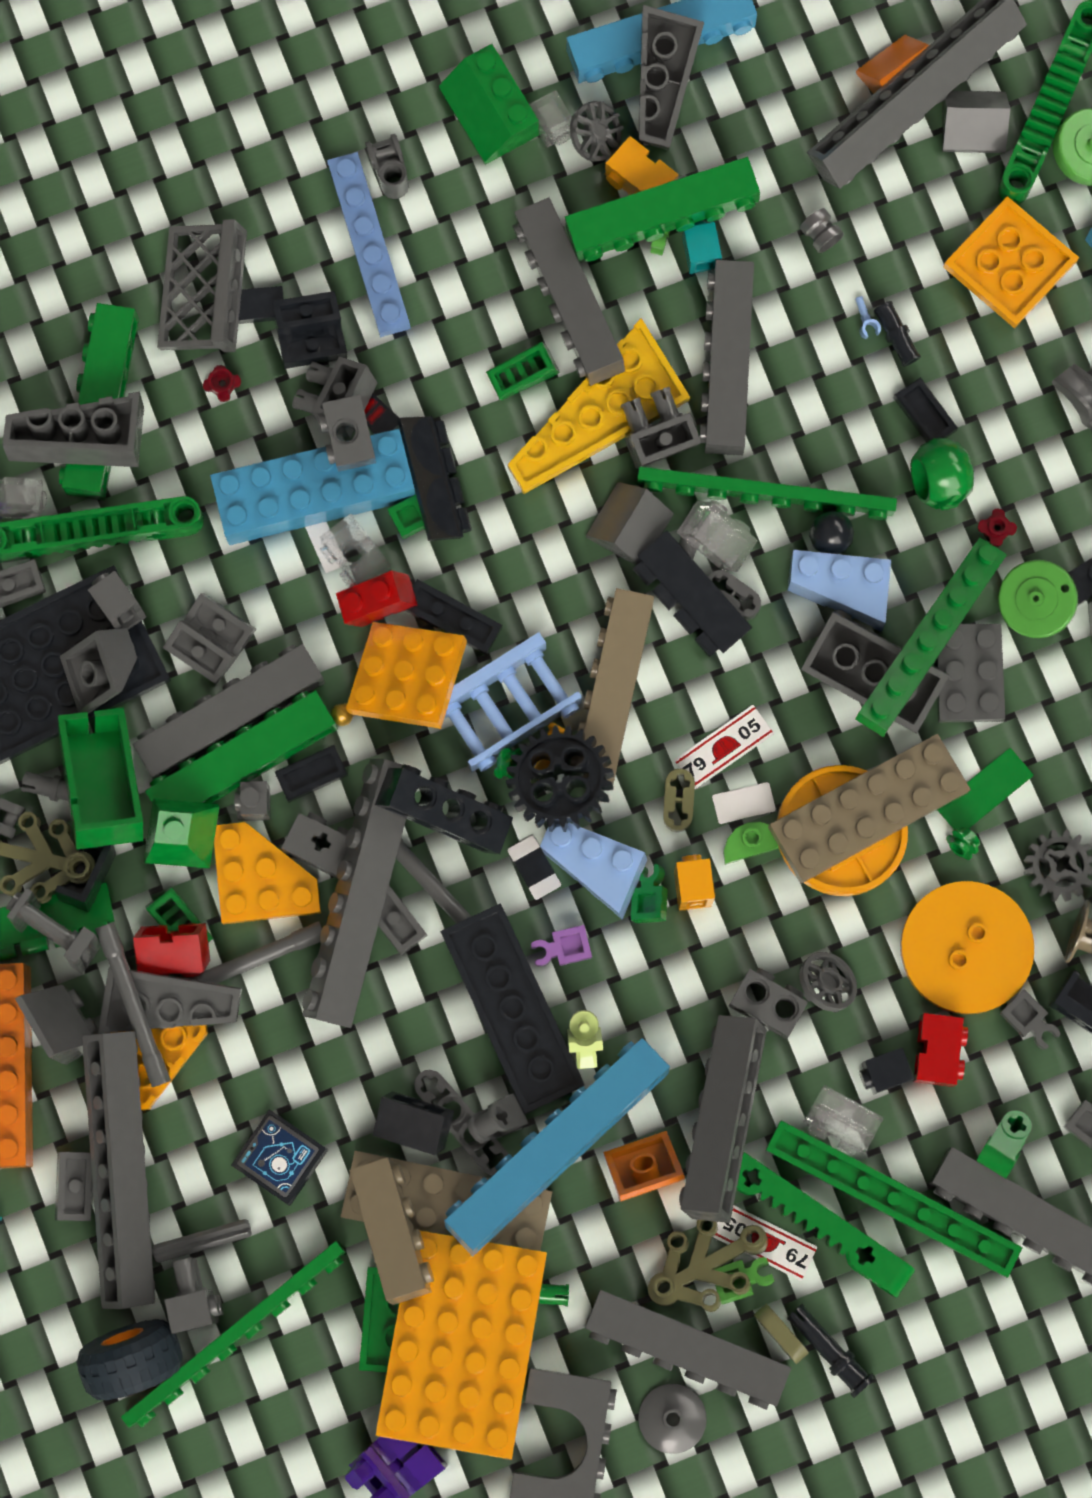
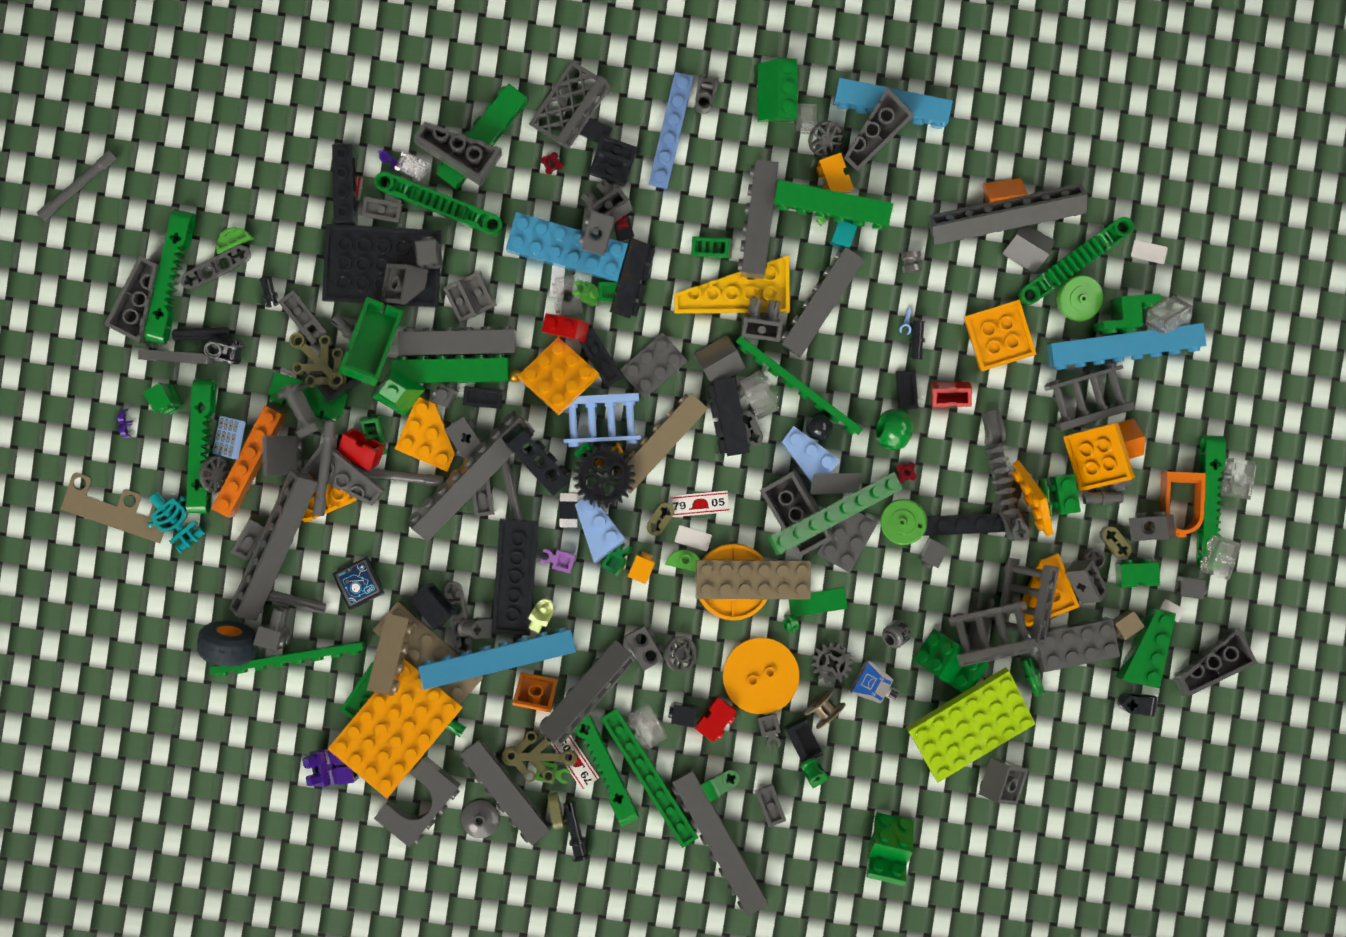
camera: 30 degrees right, 10 degrees up
none -> bright green plate [573,280,599,307]
none -> dark grey plate [620,332,688,399]
none -> dark grey sticker [810,473,862,495]
none -> red brick [930,381,972,407]

